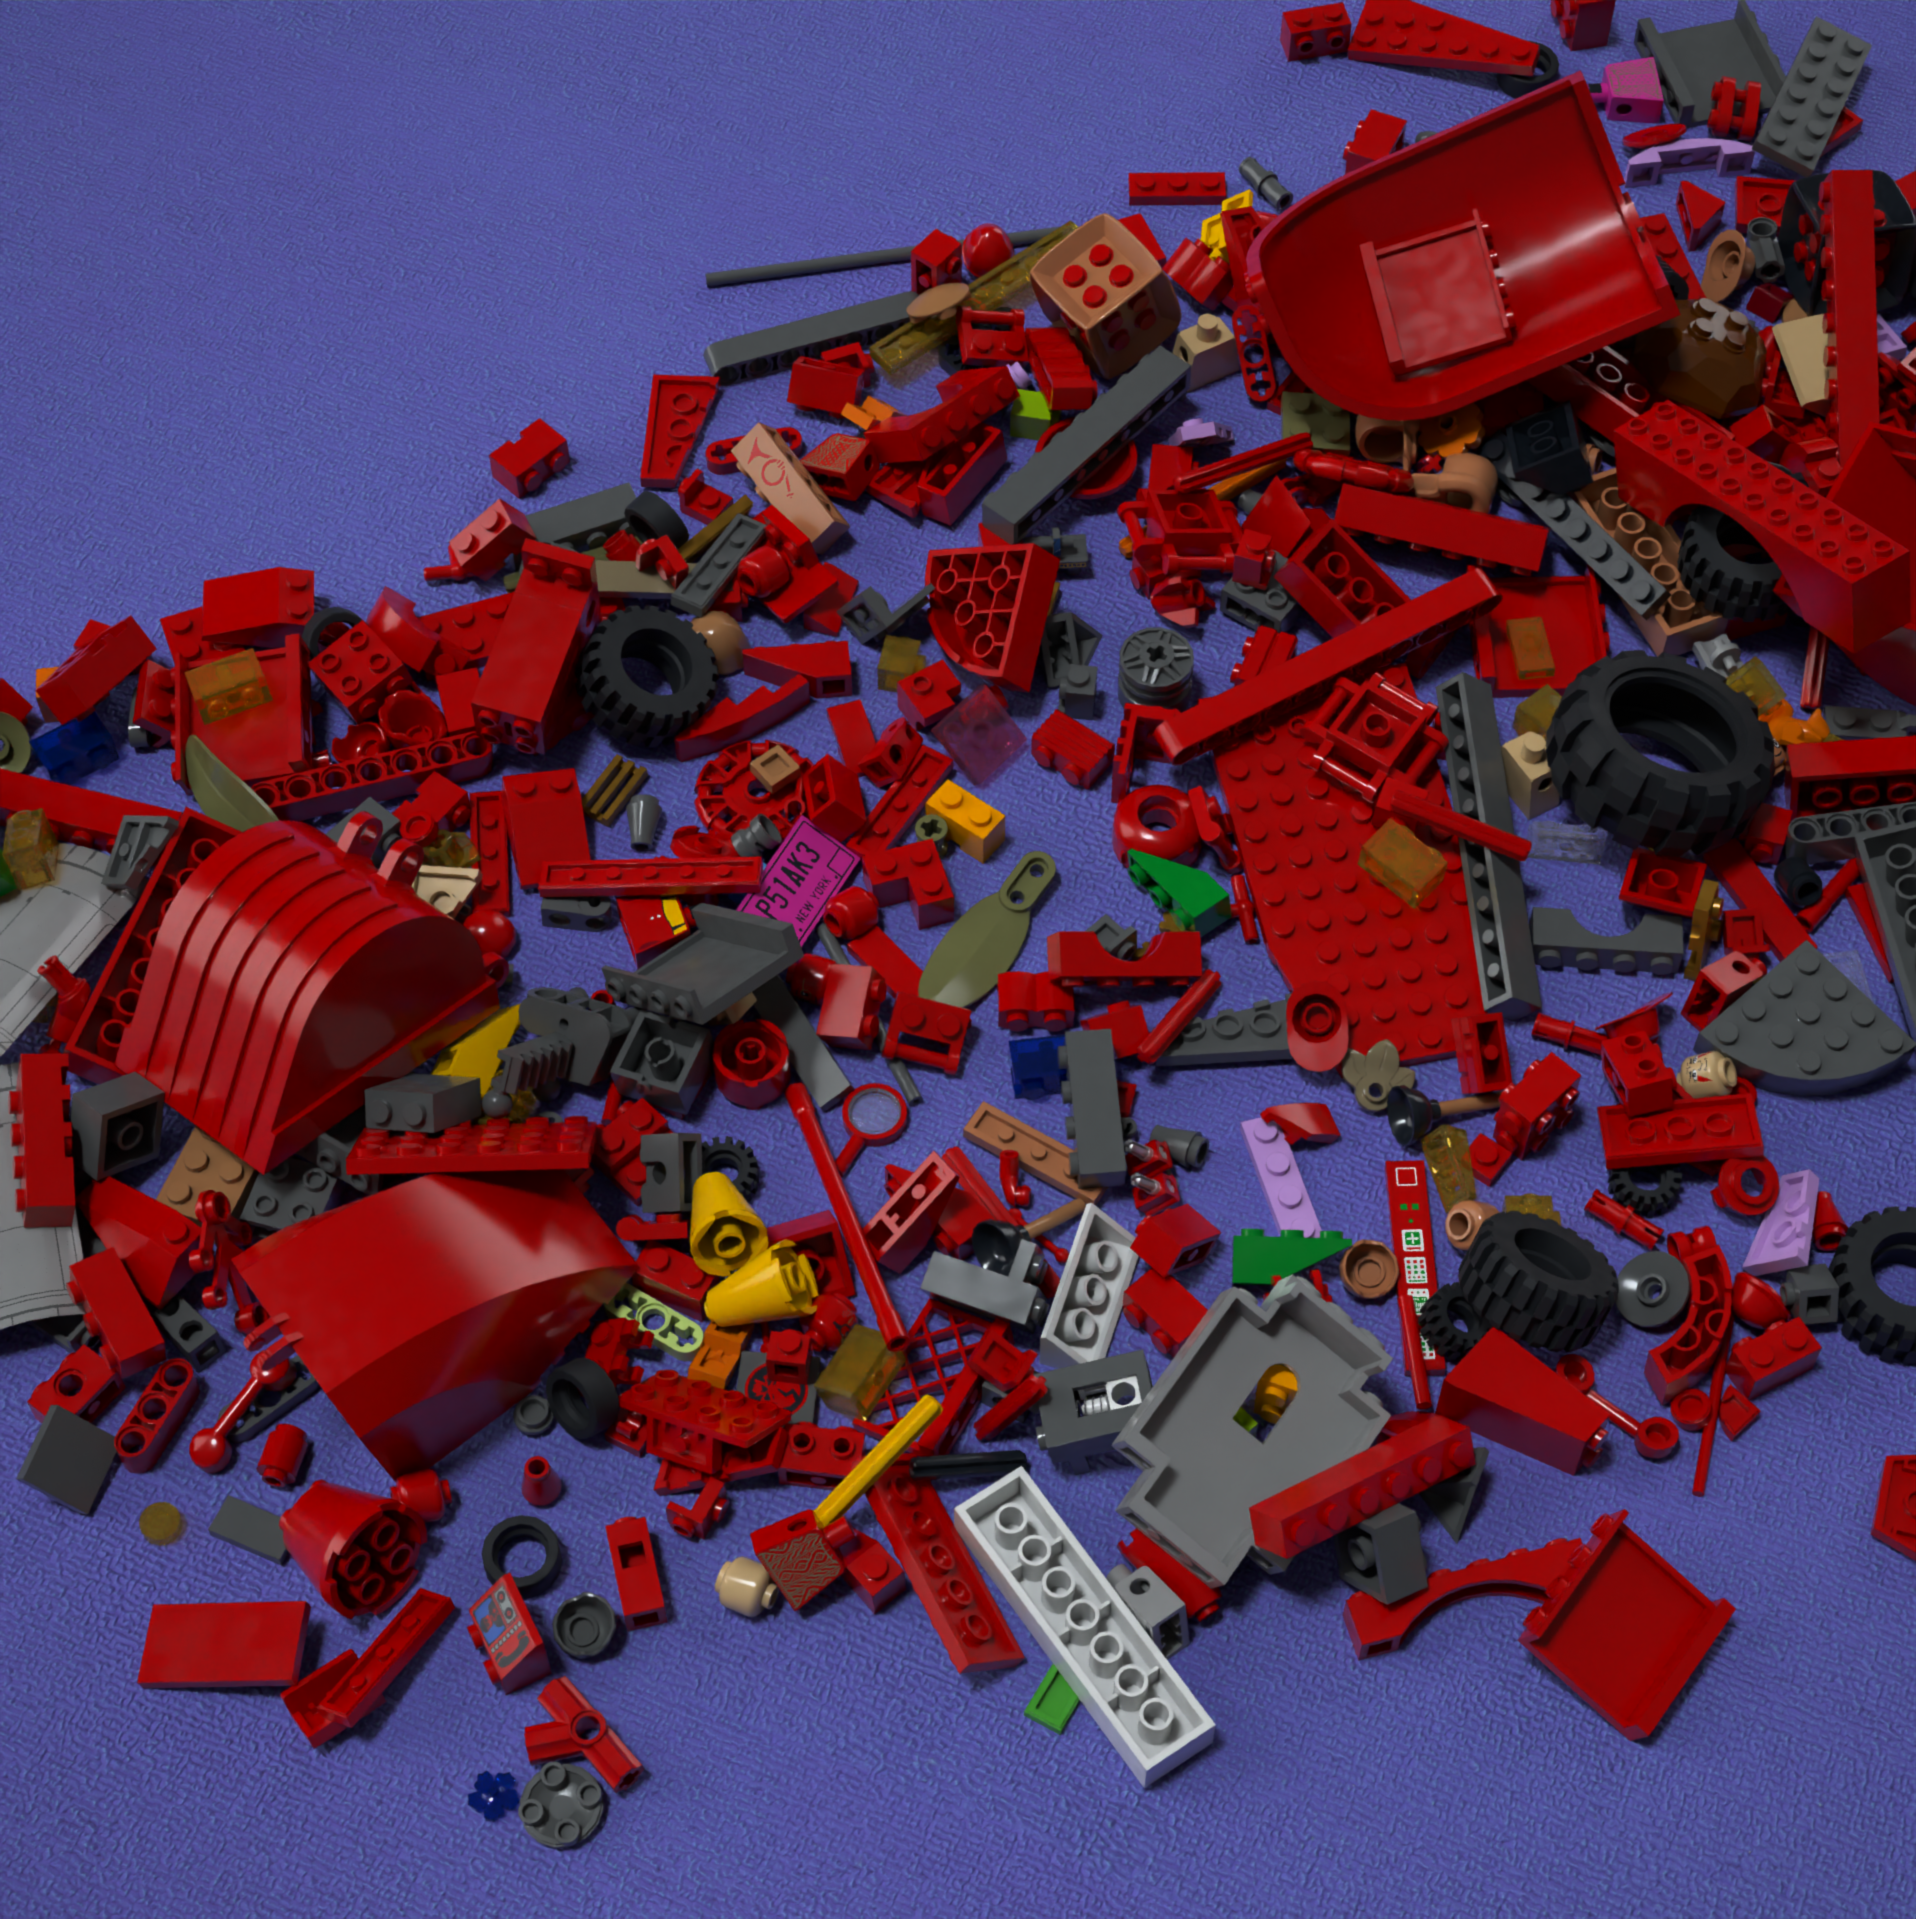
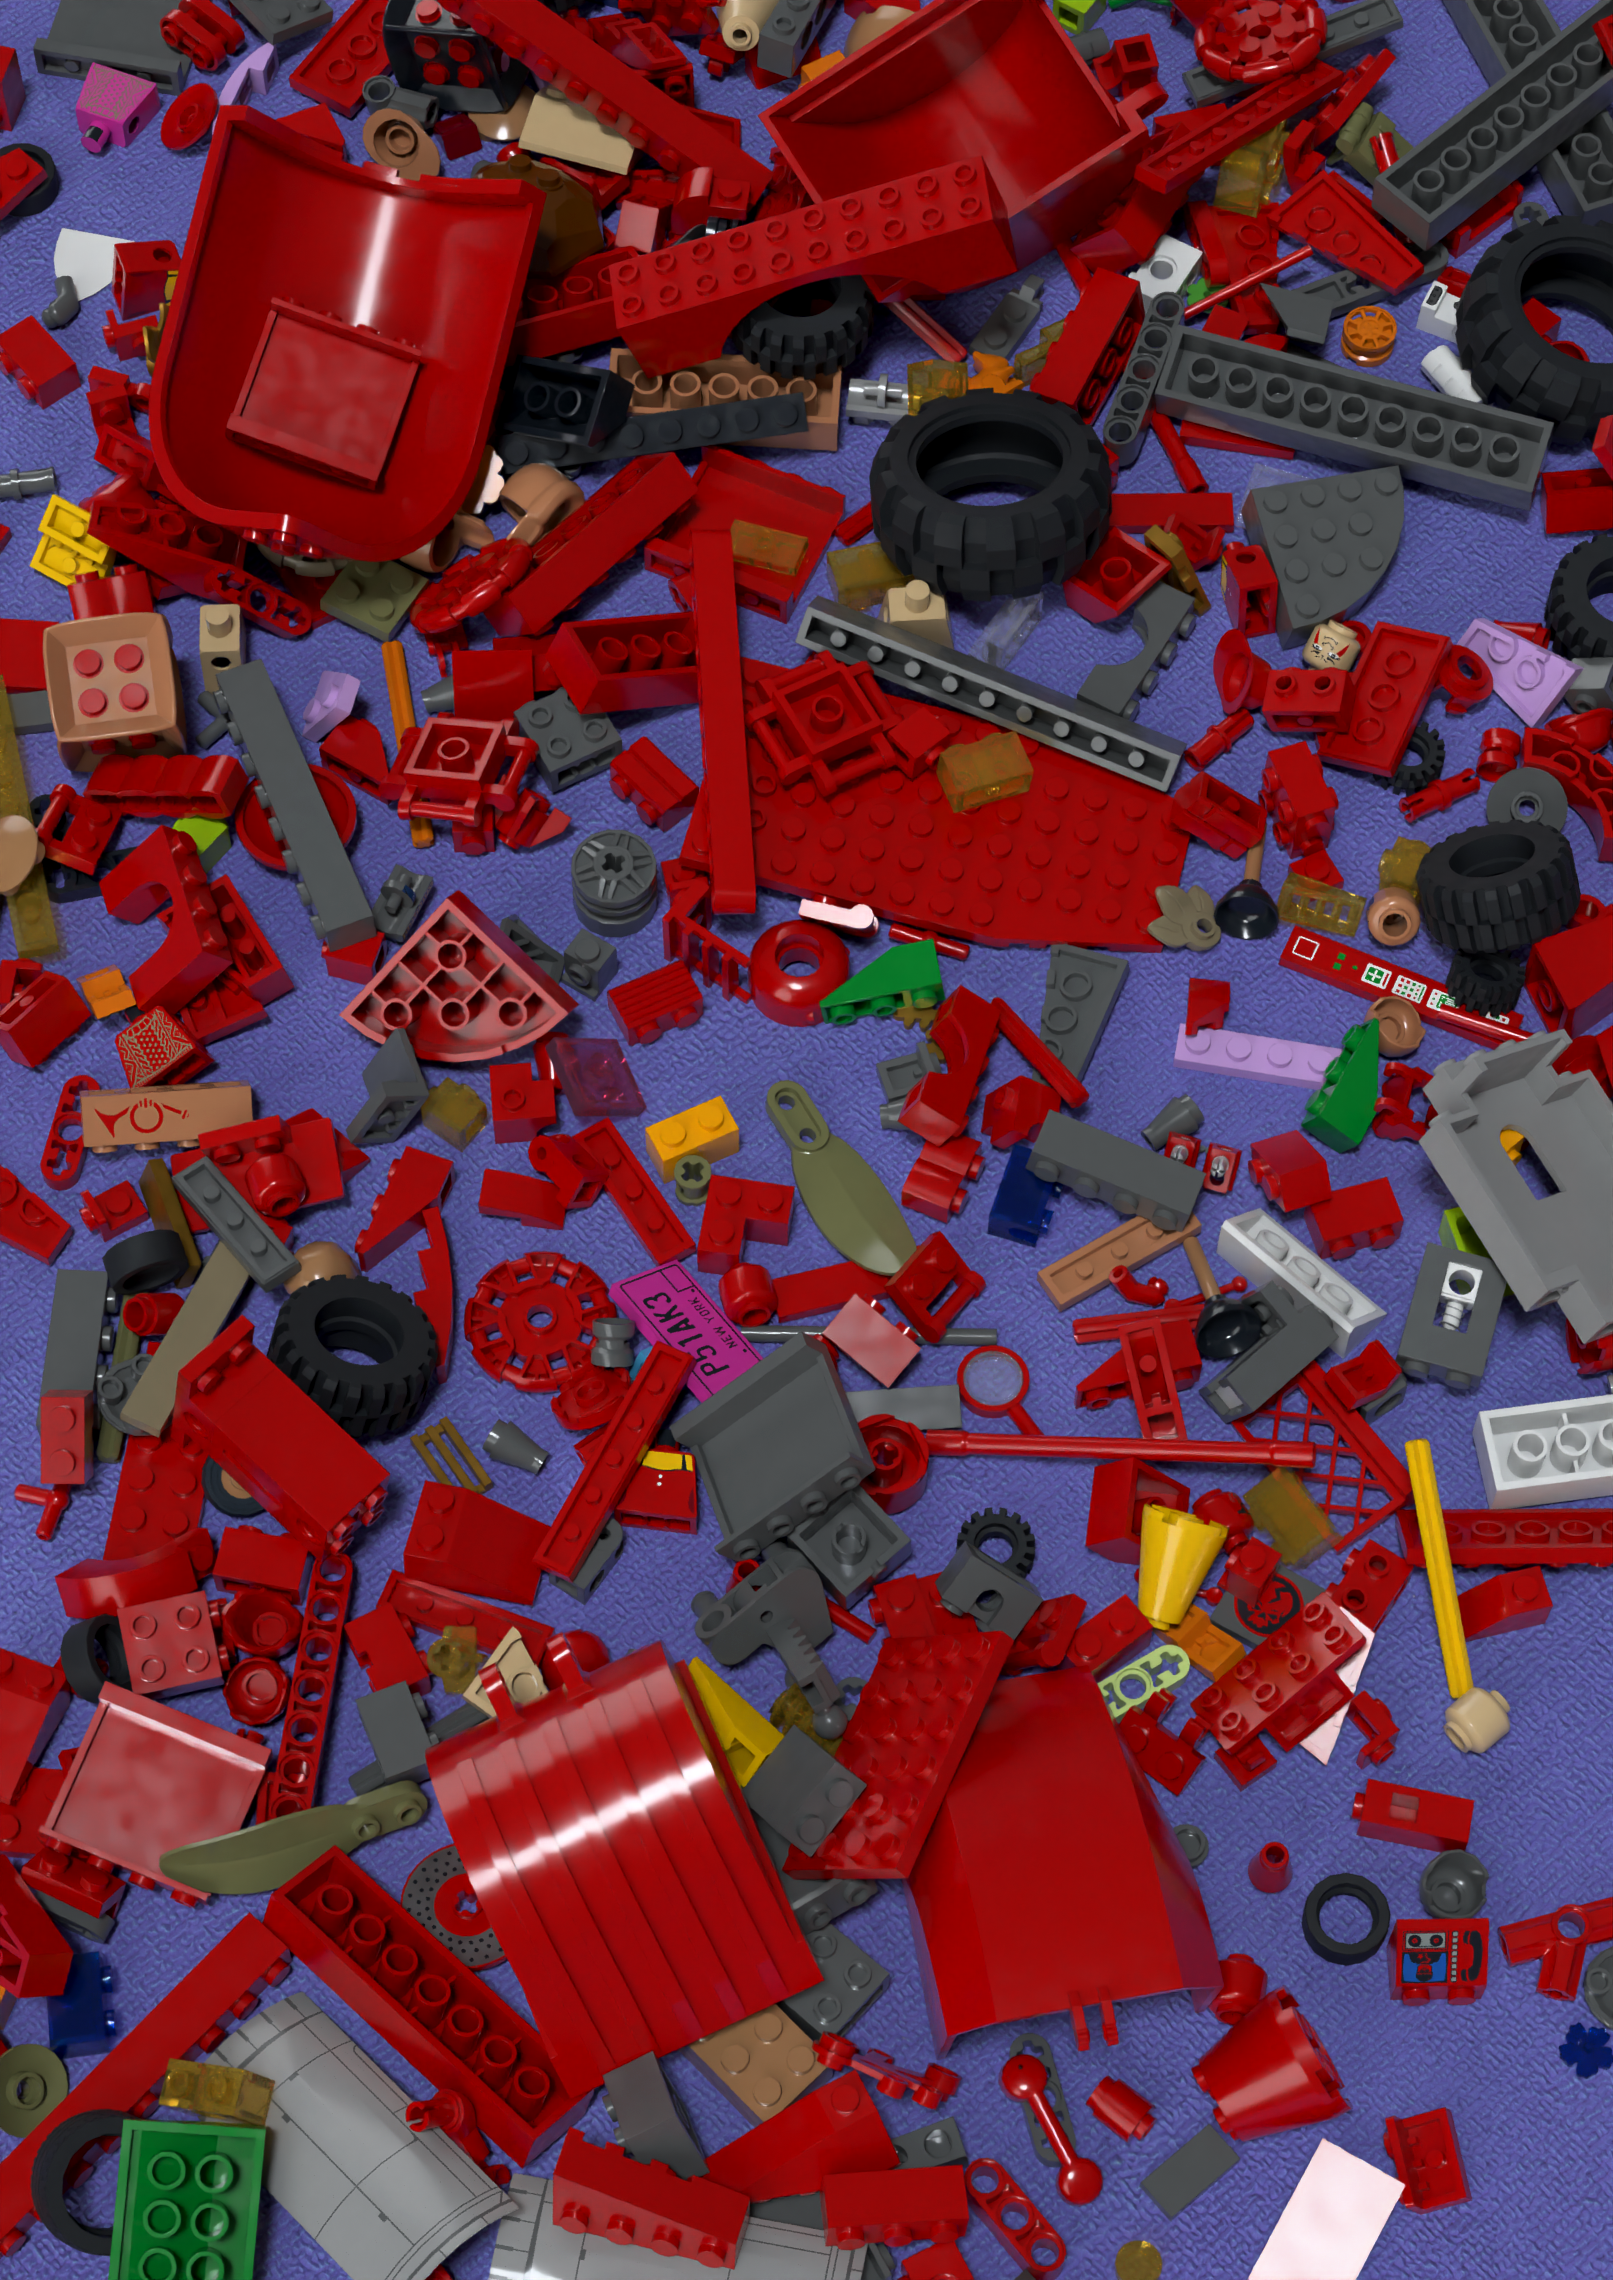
camera: 65 degrees left, 5 degrees up
dark grey wing [101,815,179,890] -> none
clear yellow brick [184,648,273,725] -> none
red tile [316,1588,455,1728] -> none
red tile [400,811,439,848] -> none
black tyre [546,1357,620,1439] -> none
red bracket [635,534,689,590] -> none
yellow cone [690,1172,768,1277] -> none
medium nougat plate [750,745,801,794] -> none
red torso [750,1509,857,1611] -> none
red hand [784,778,807,820] -> none
red brick [802,753,867,843] -> none
black axle [909,1450,1027,1481] -> none
red axle [974,1375,1048,1441] -> none
lavender plate [1006,361,1033,391] -> none
red axle [1173,432,1313,494] -> none
red brick [1232,529,1277,590] -> none
red piece [1286,980,1349,1072] -> none
red axle [1390,790,1532,861] -> none
red axle [1413,454,1442,474] -> none
black brick [1774,857,1822,906] -> none

